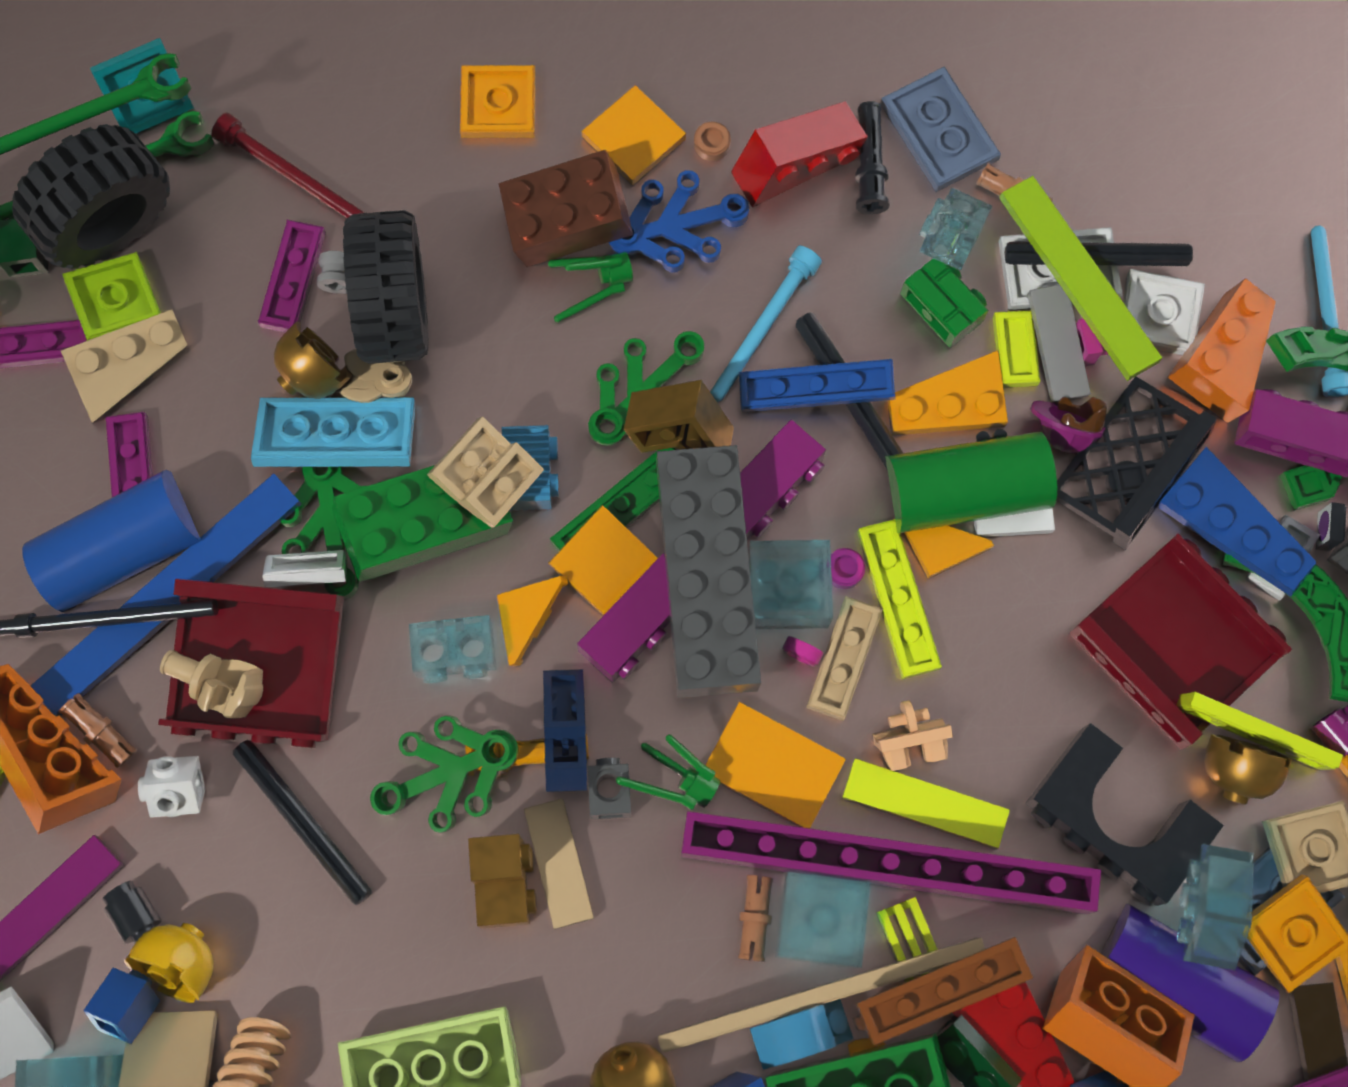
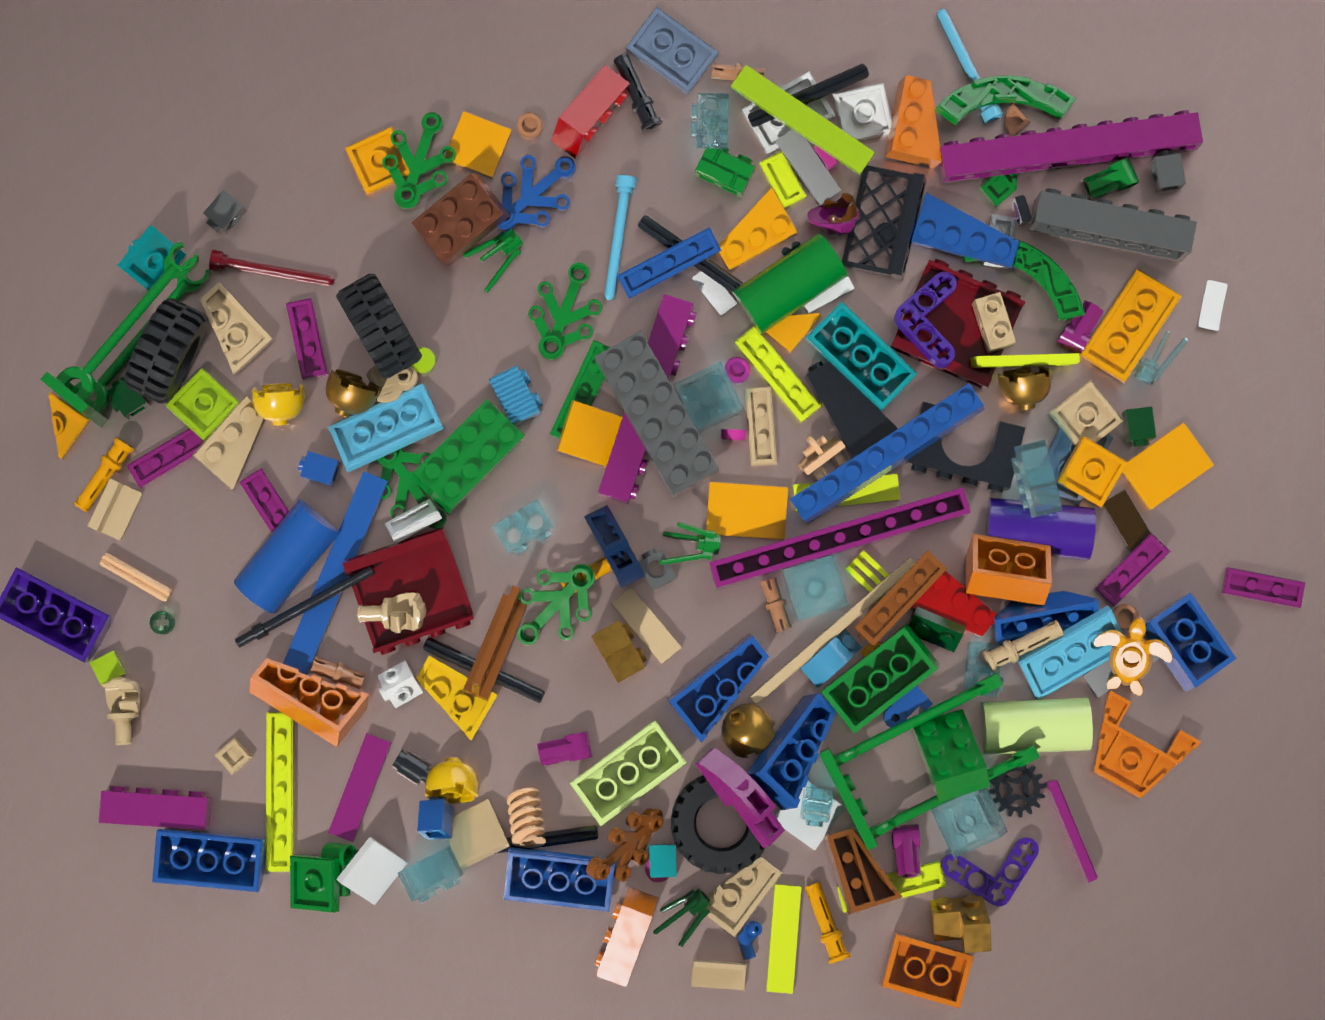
camera: 20 degrees left, 10 degrees up
light grey wheel [317,251,347,294] -> none
tan slope [427,416,544,528] -> none
light orange tile [497,576,568,667] -> none
pearl gold brick [624,380,734,453] -> none
none -> tan wing [200,282,273,375]
none -> dark grey brick [203,190,247,234]
none -> yellow cylinder [252,383,305,426]
none -> blue brick [298,451,341,487]
none -> green plant [382,112,456,209]
none -> lime tile [411,347,436,374]
none -> yellow wing [416,655,498,741]
none -> dark orange fence [463,585,527,701]
none -> magenta piece [537,731,593,766]
none -> blue wedge [667,634,769,743]
none -> white sticker [692,271,737,315]
none -> blue brick [790,383,985,524]
none -> teal brick [805,301,918,412]
none -> black slope [805,361,898,459]
none -> dark purple beam [894,271,957,368]
none -> tan brick [972,292,1016,354]

